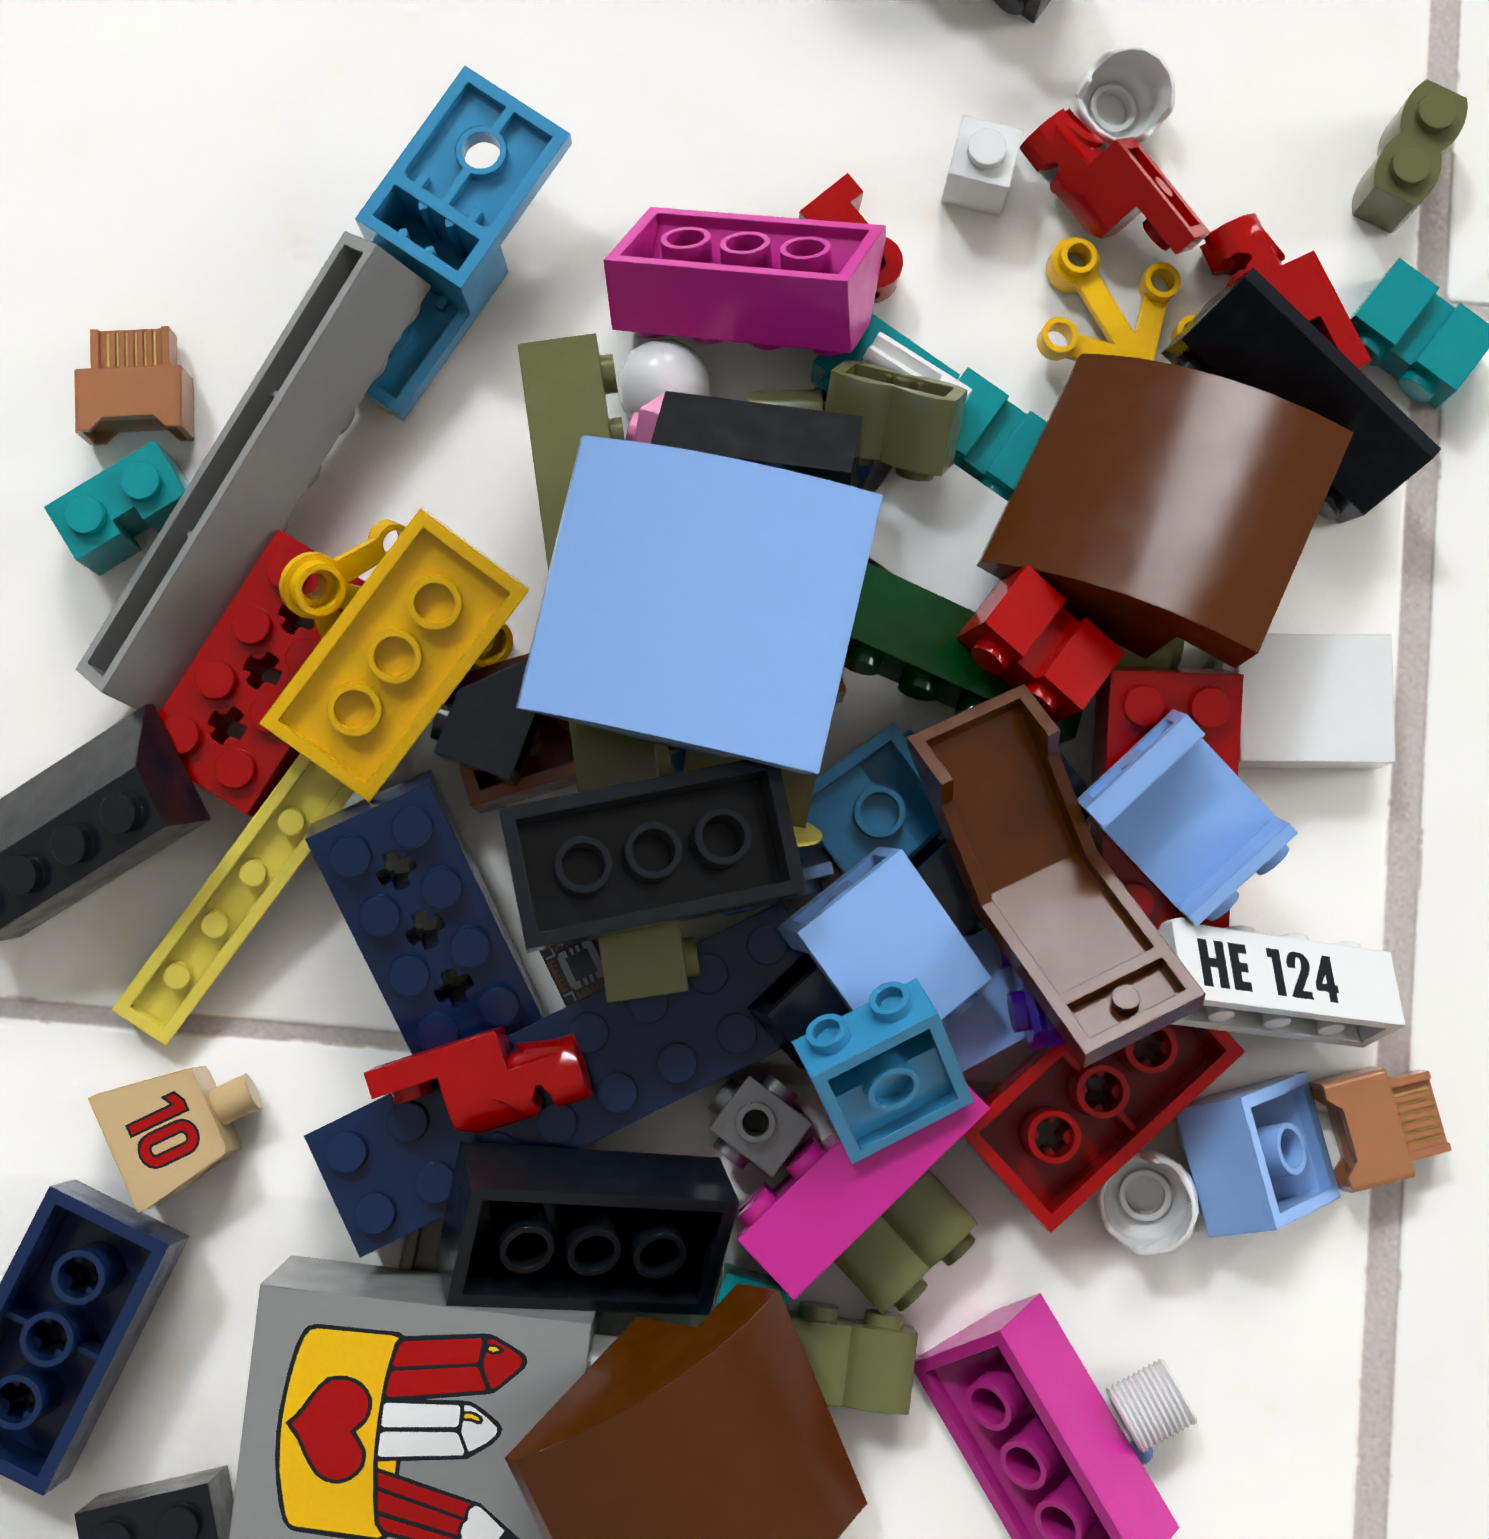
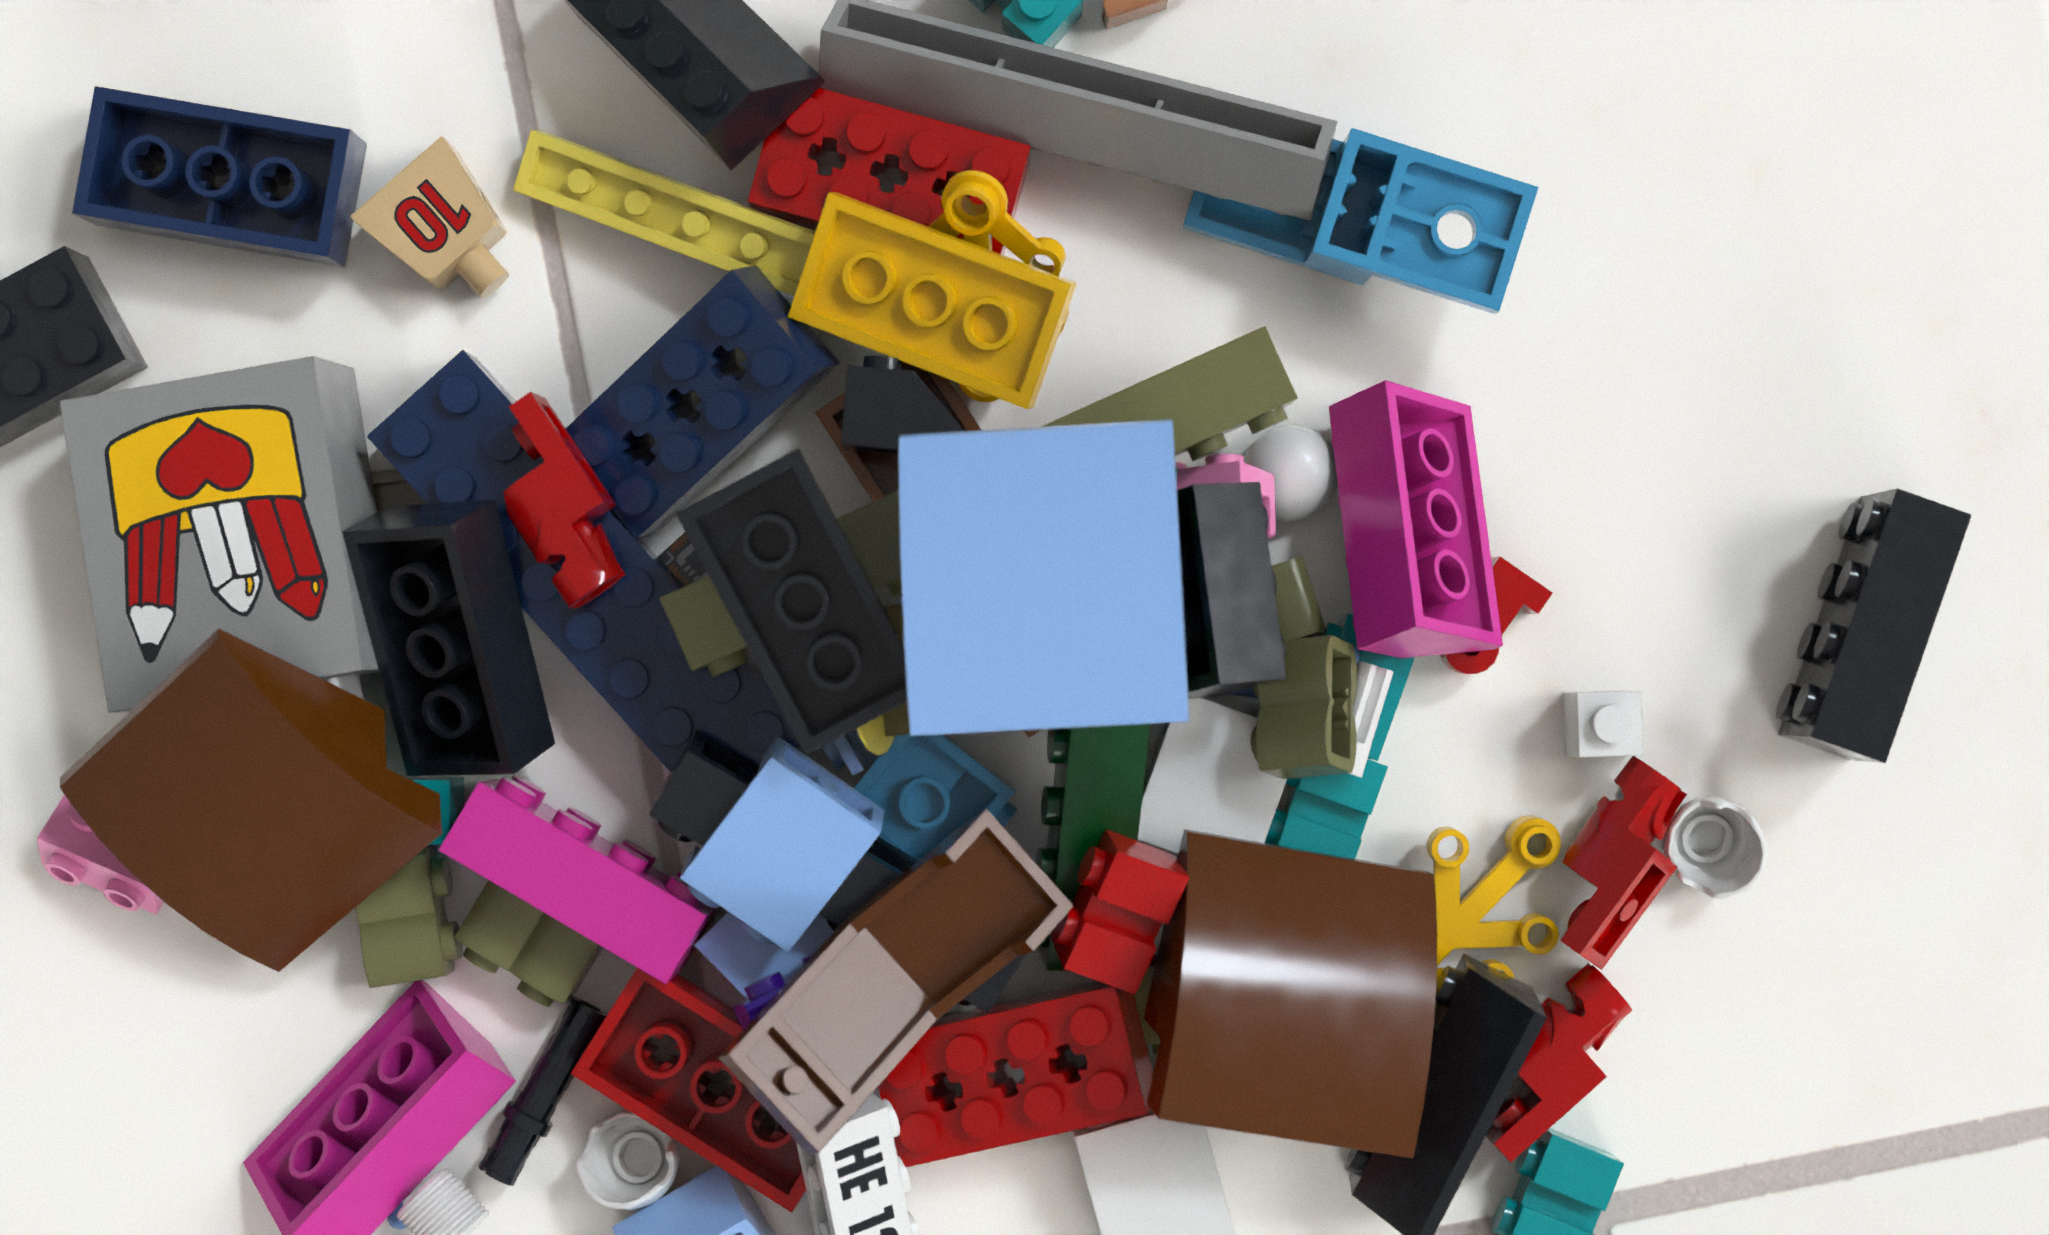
camera: 75 degrees right, 5 degrees up
flat silver brick [707,1072,813,1177] -> none
dark azure plate [792,978,974,1164] -> none
light blue panel [1077,709,1298,926] -> none
olive brick [1352,79,1468,234] -> none
none -> black pin [478,996,608,1186]

